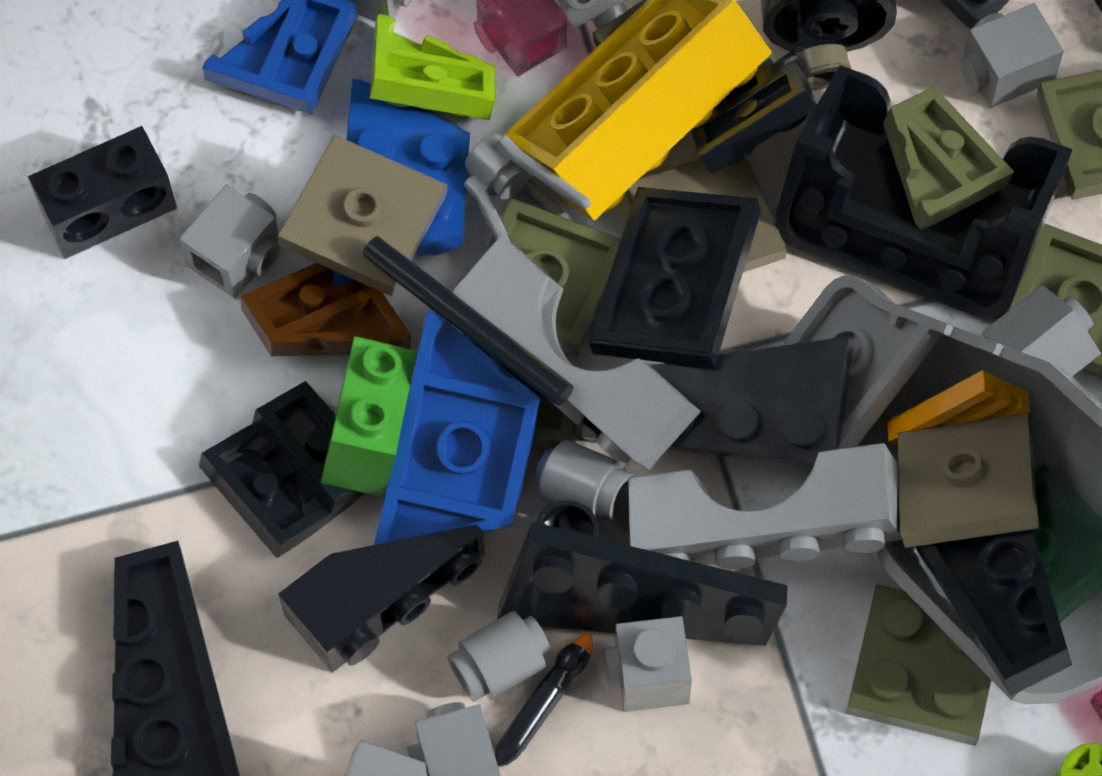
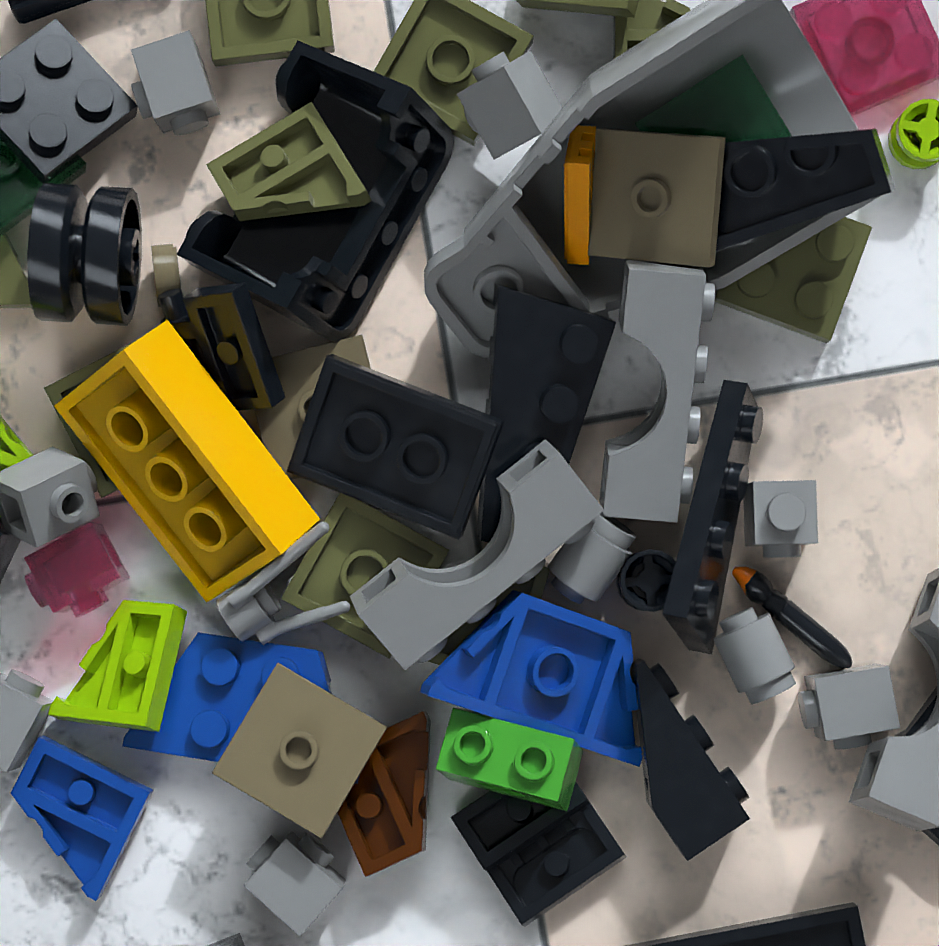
camera: 85 degrees left, 20 degrees up
black bar [363,236,574,406] -> none

